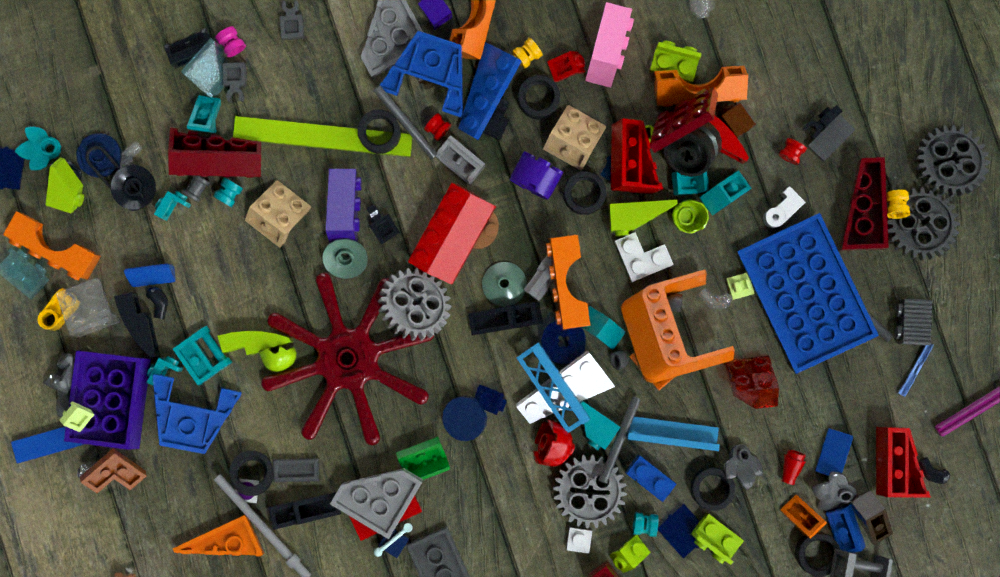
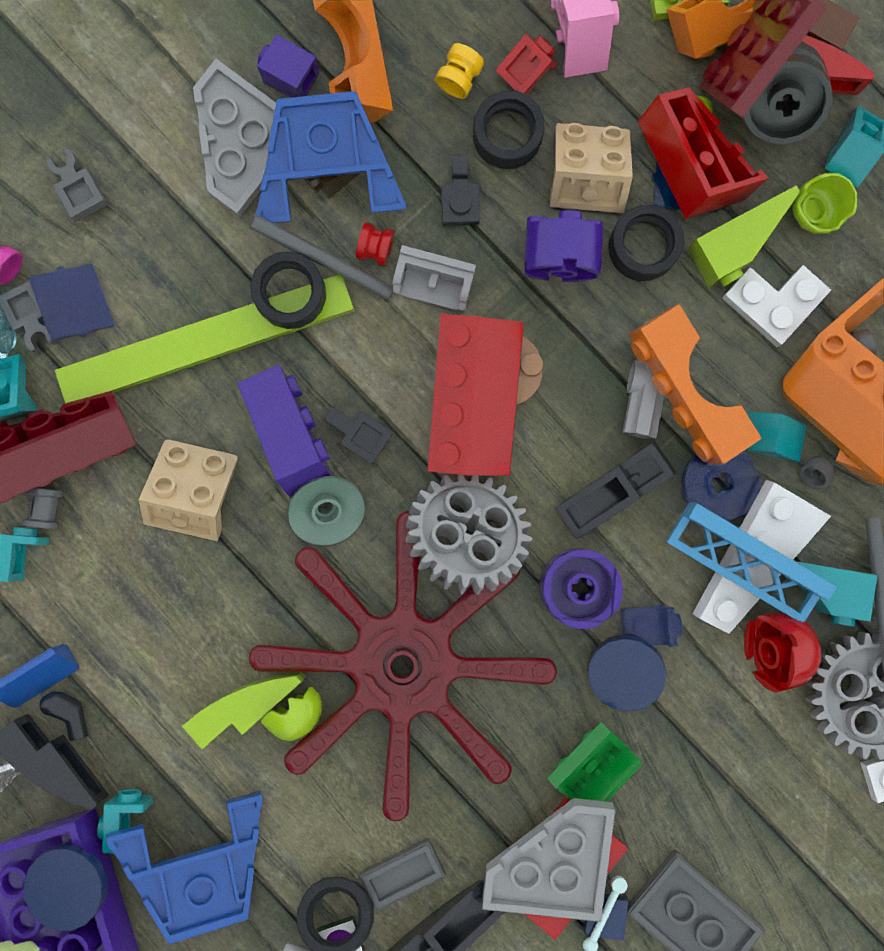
camera: 35 degrees left, 0 degrees up
teal plate [173,326,233,386] -> none
teal wheel [213,177,243,207] -> none
blue wing [458,42,521,140] -> none
sand green dish [482,262,527,306] -> none
teal bracket [672,171,709,195] -> none
none -> dark blue tile [24,845,107,931]
none -> clear blue piece [29,264,114,342]
none -> dark purple brick [539,549,623,629]

